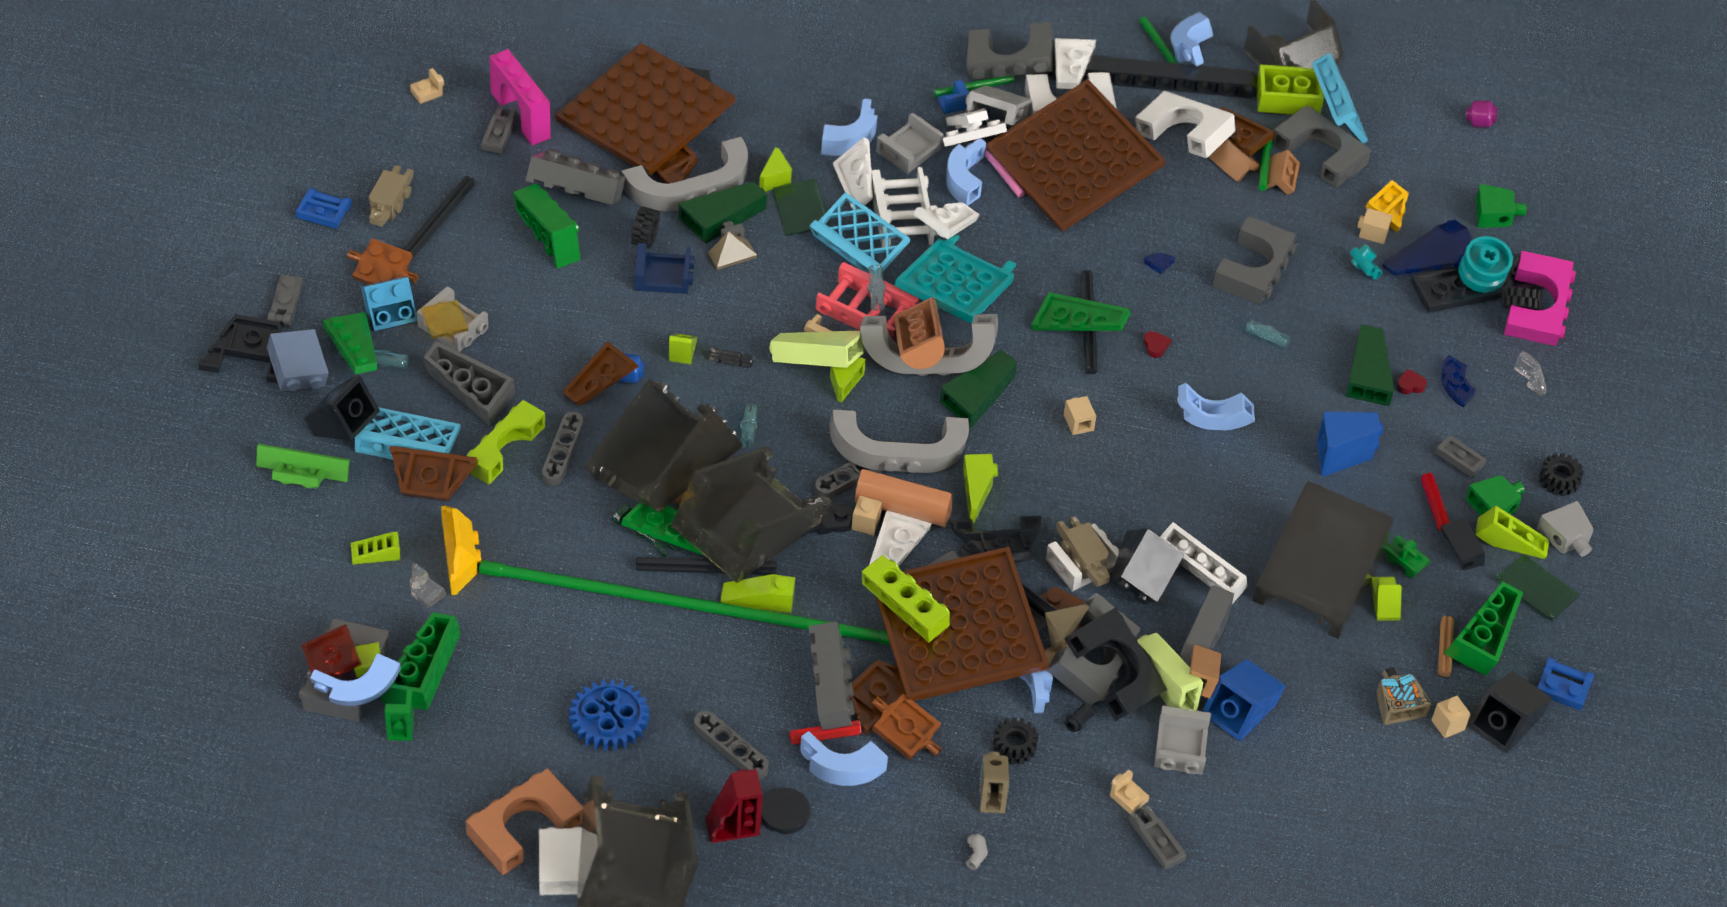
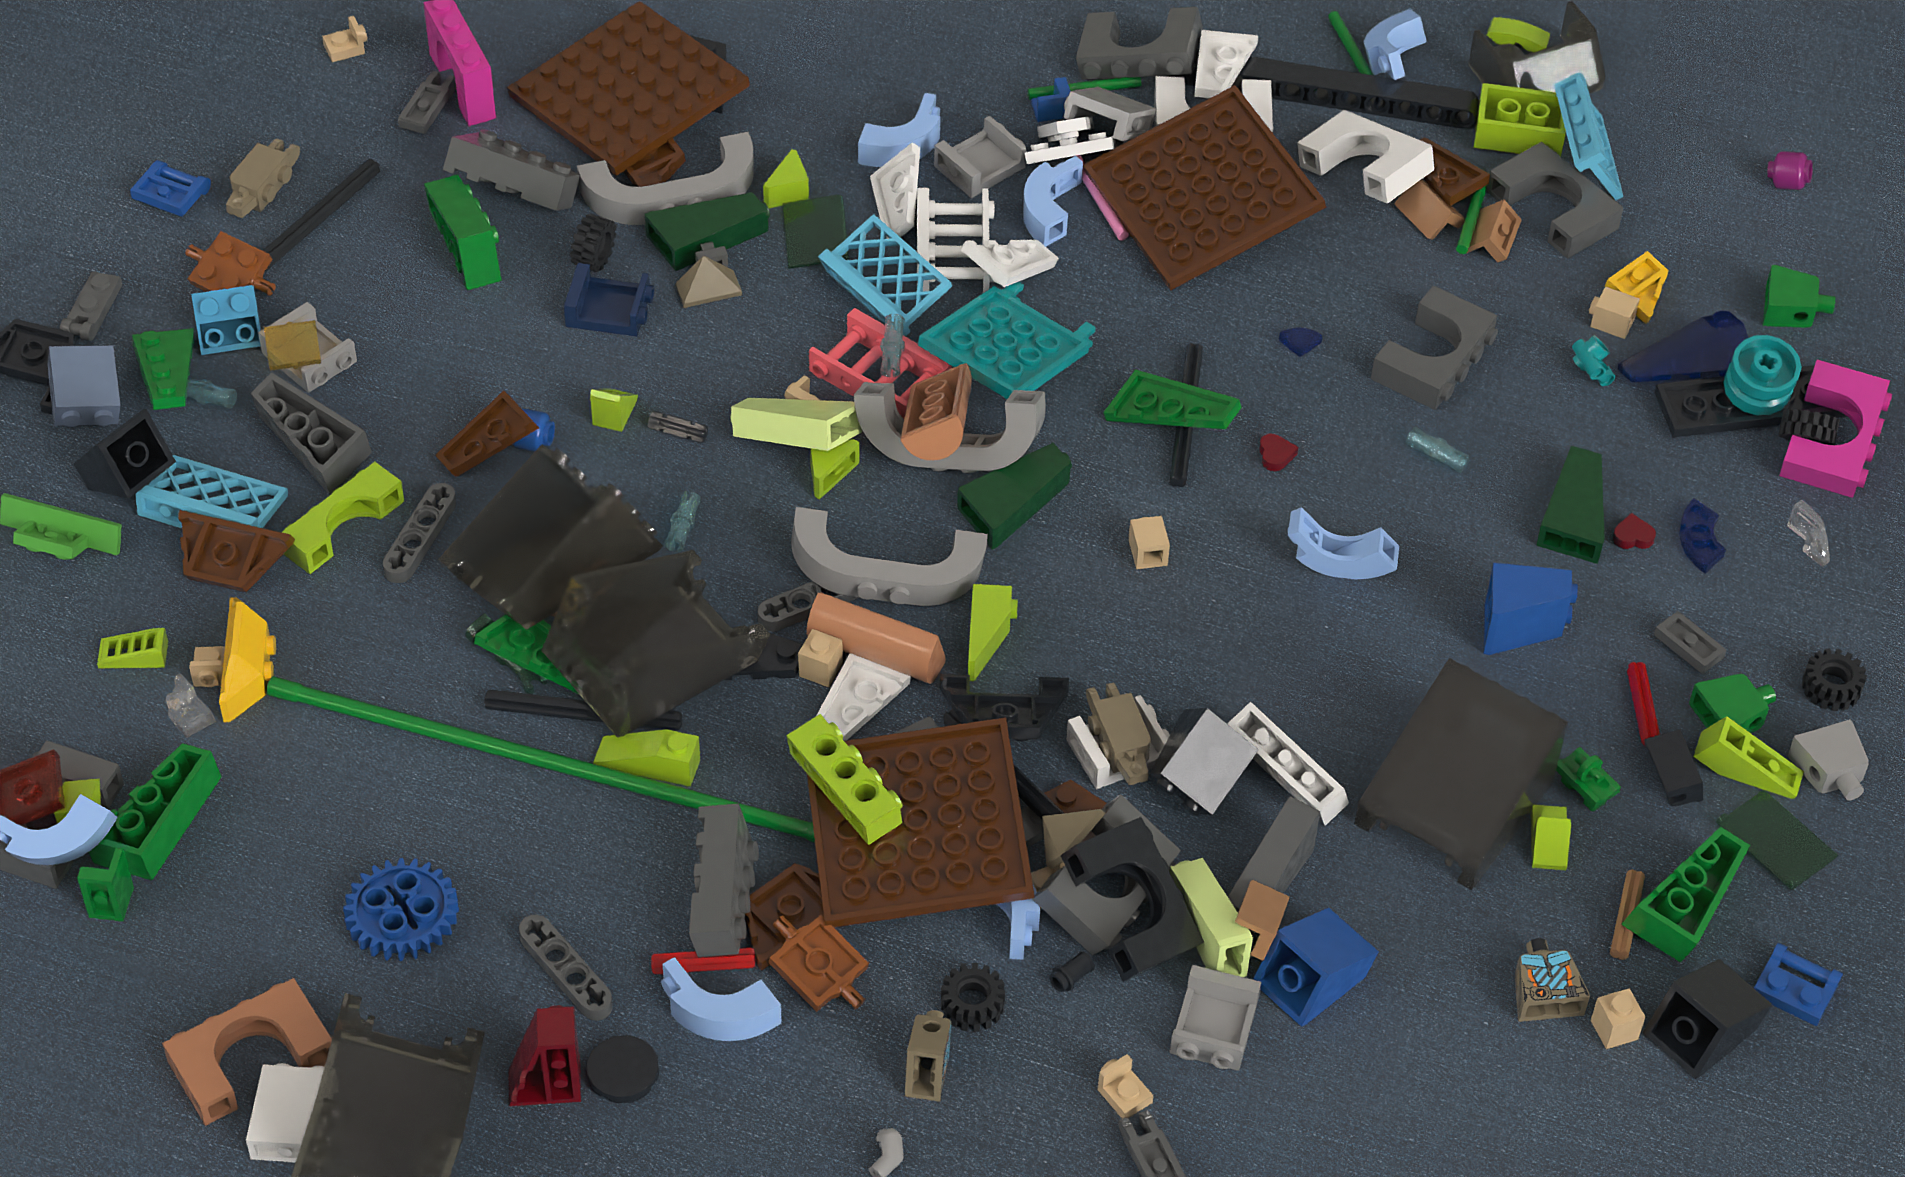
camera: 10 degrees right, 0 degrees up
none -> tan bracket [189,646,225,687]
none -> lime slope [1486,17,1550,56]

